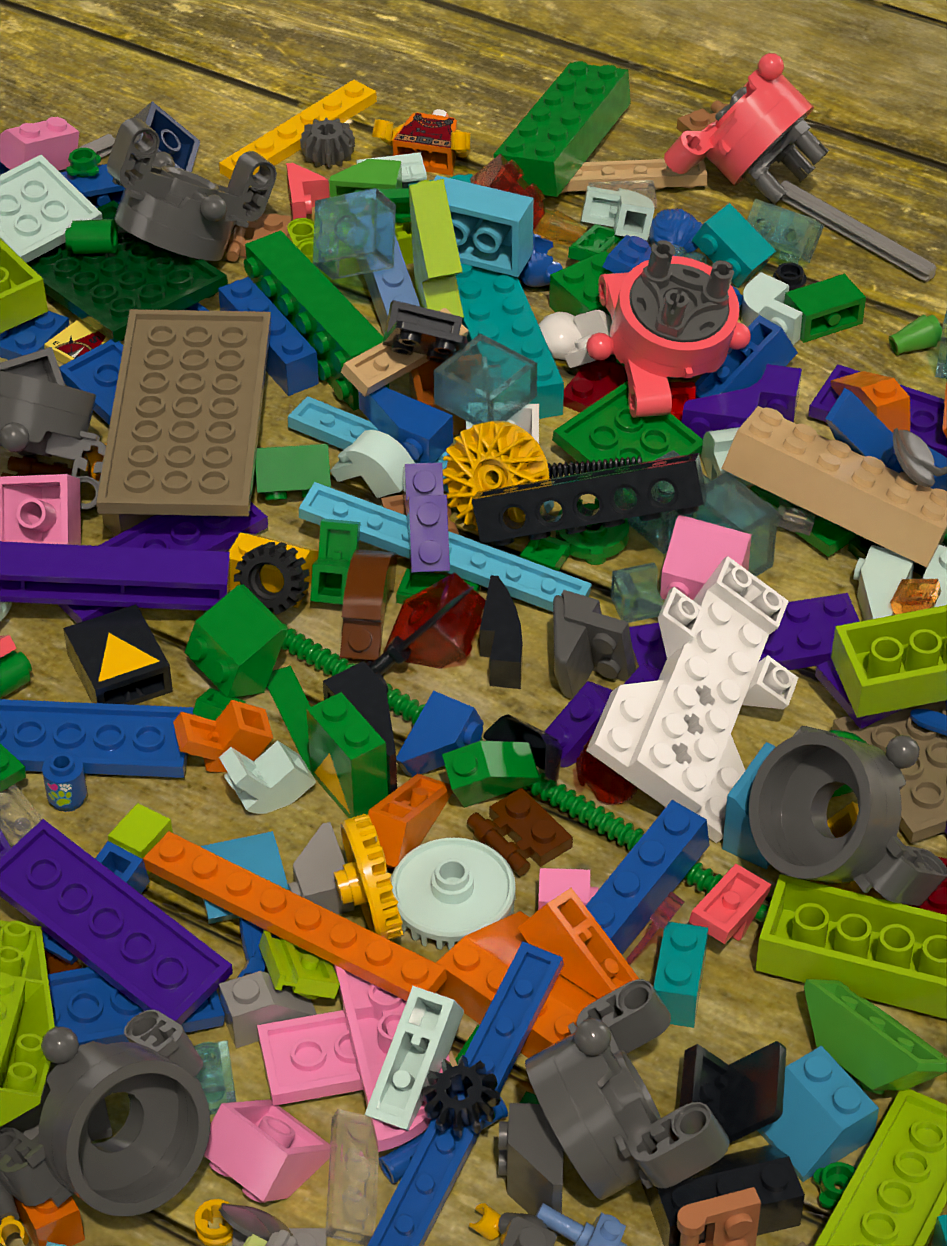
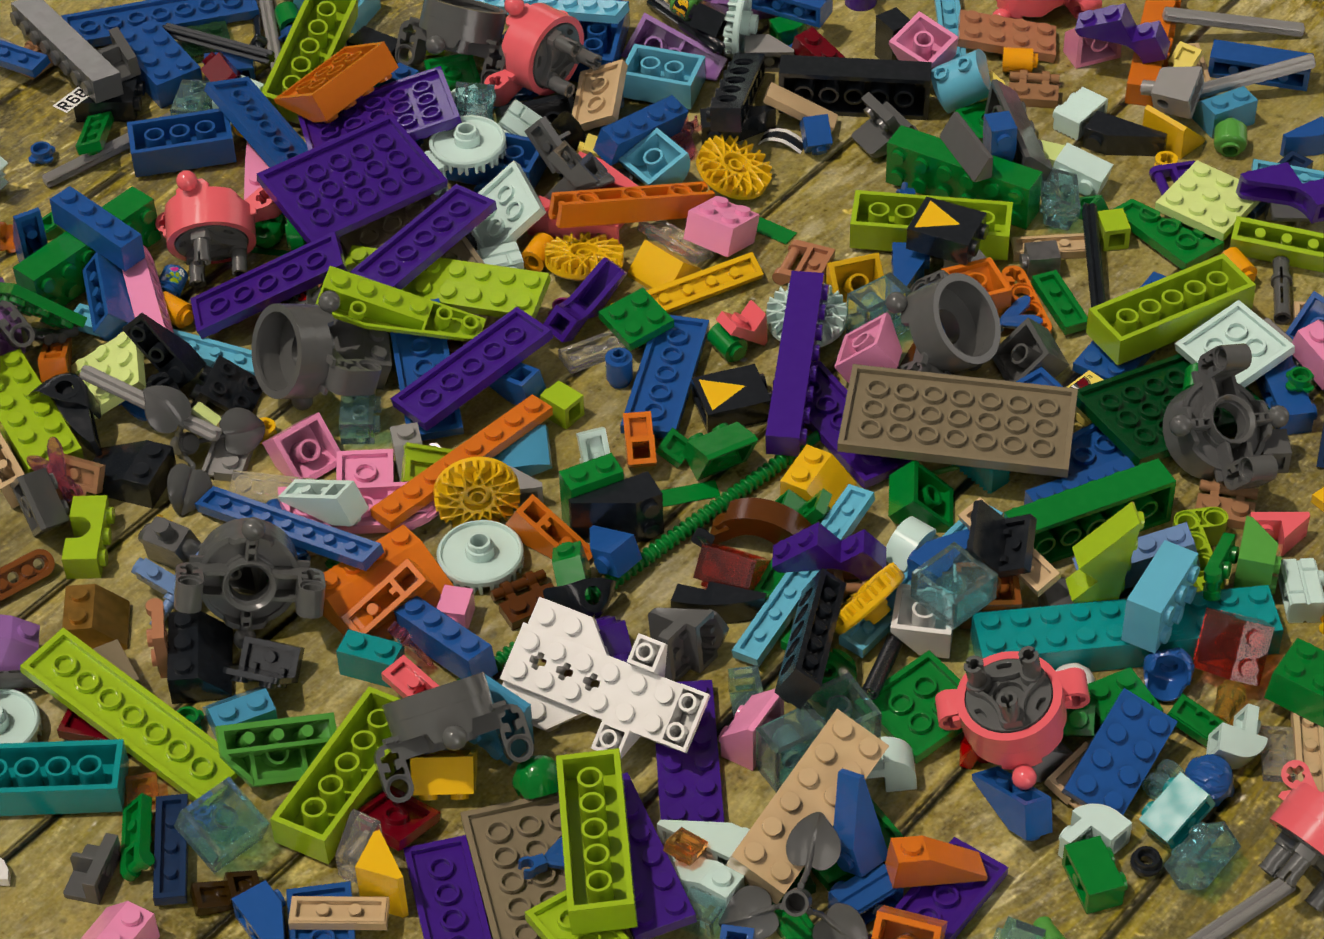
camera: 100 degrees right, 0 degrees up
black tyre [234,542,310,615] -> none
clear light blue brick [313,188,396,280] -> none
black gear [421,1055,501,1138] -> none
dark purple arch [682,364,802,439] -> none

